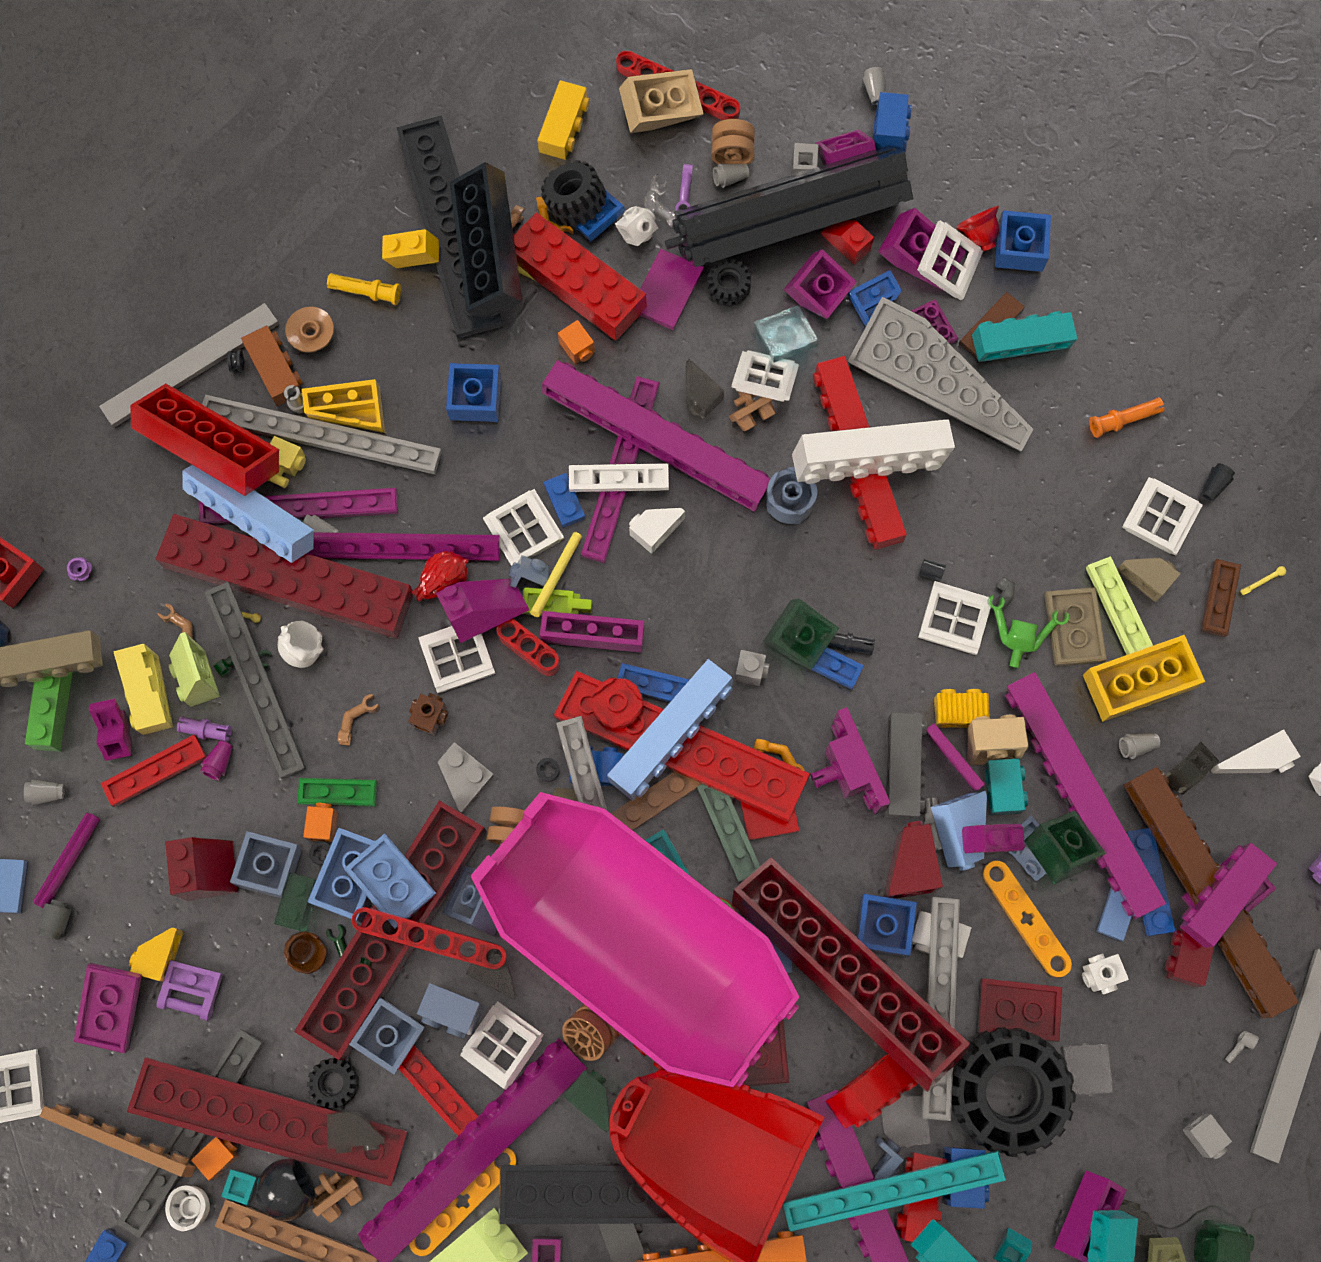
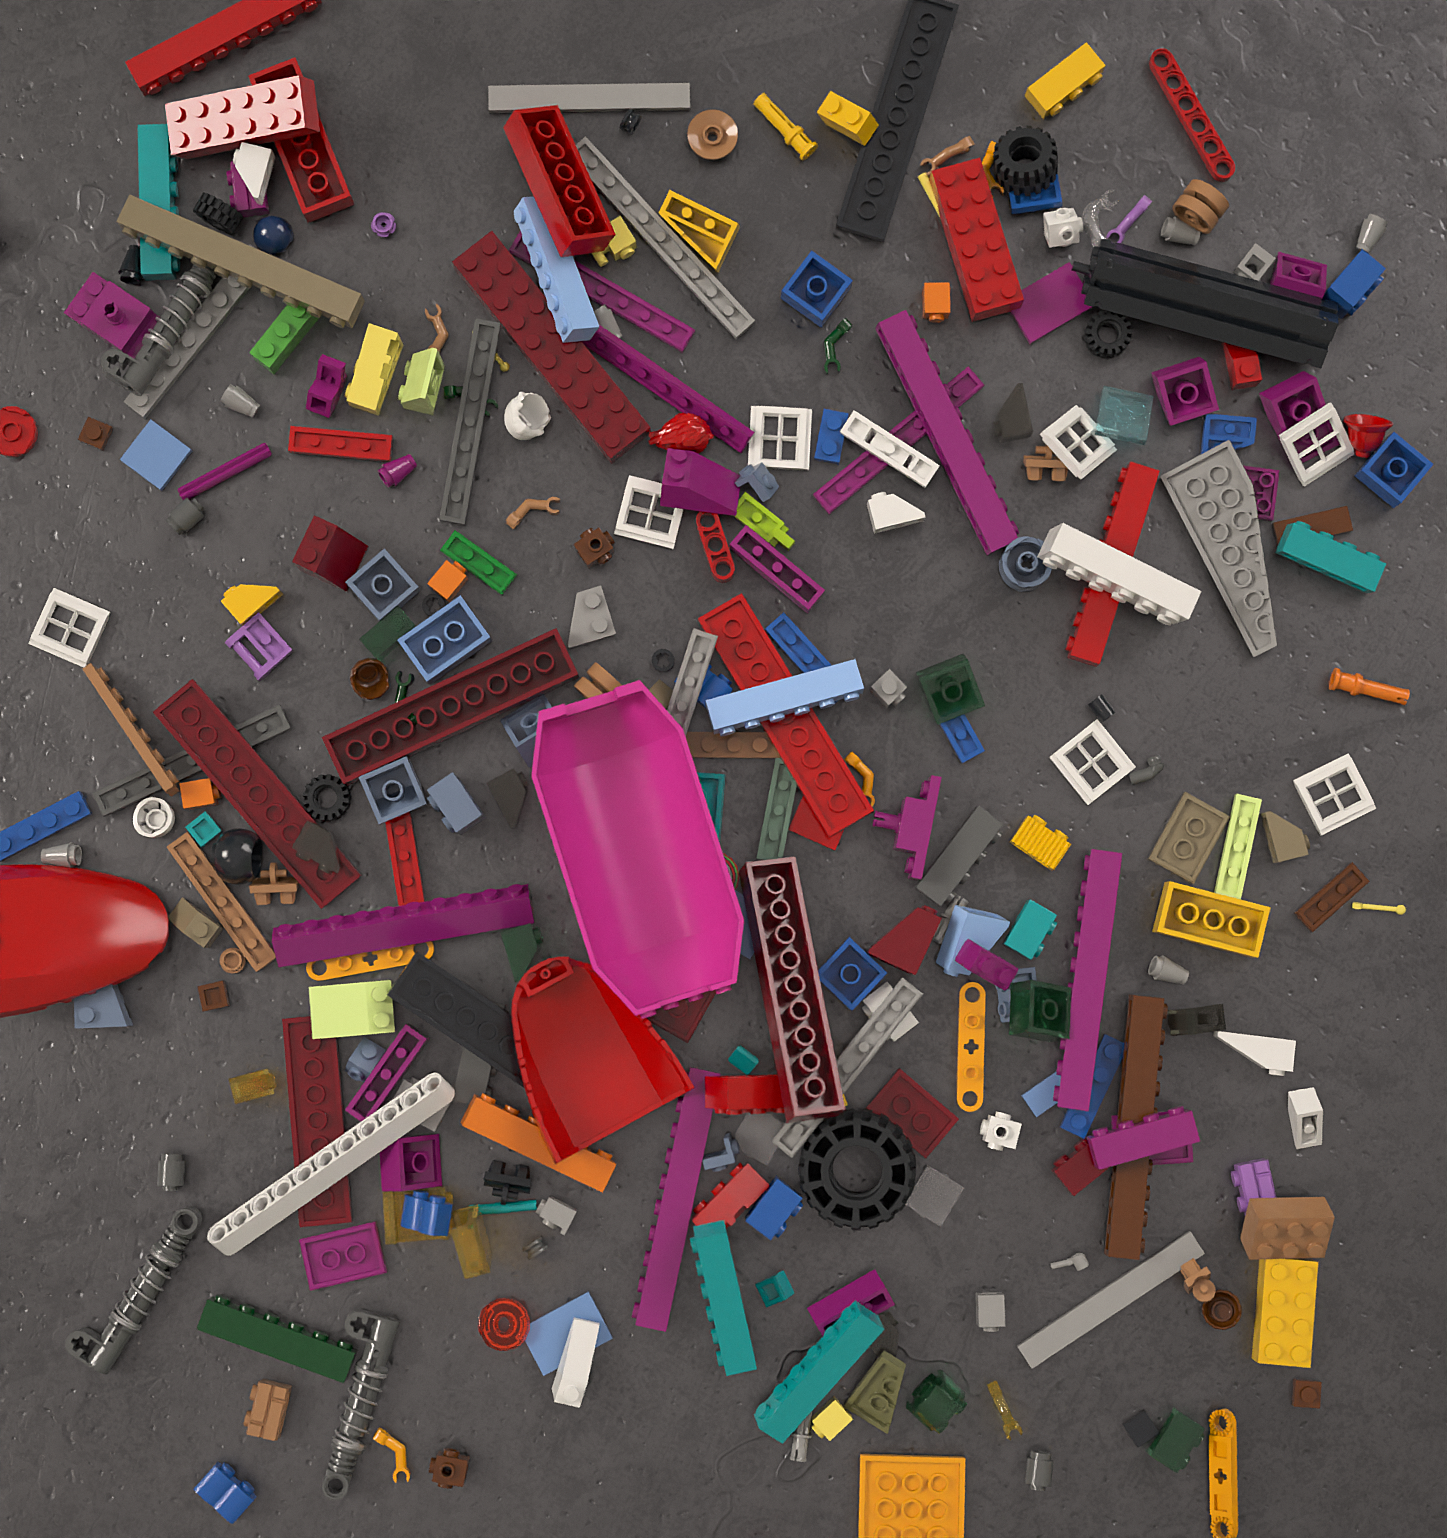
camera: 30 degrees right, 10 degrees up
magenta tile [74,963,142,1054] -> none
medium lavender pin [177,716,232,742] -> none
dark orange brick [241,325,303,407] -> none
light grey pin [284,385,304,414] -> none
medium blue tile [344,833,437,929] -> none
red beam [352,907,506,969] -> none
black brick [450,162,523,320] -> none
white piece [460,1001,544,1090] -> none
light yellow bar [530,532,582,617] -> none
medium nougat wheel [562,1004,621,1061] -> none
red tile [592,678,643,729] -> none
tan slope [619,69,703,133] -> none
teal plate [783,1150,1006,1232] -> none
black pin [822,630,875,655] -> none
magenta tile [927,723,985,792] -> none
tan slope [967,715,1028,766] -> none
bright green piece [987,595,1069,668] -> none
black cone [1201,463,1235,502] -> none
none -> teal slope [728,1045,759,1075]
none -> dark green arm [824,318,852,375]
none -> clear yellow arm [987,1381,1023,1440]

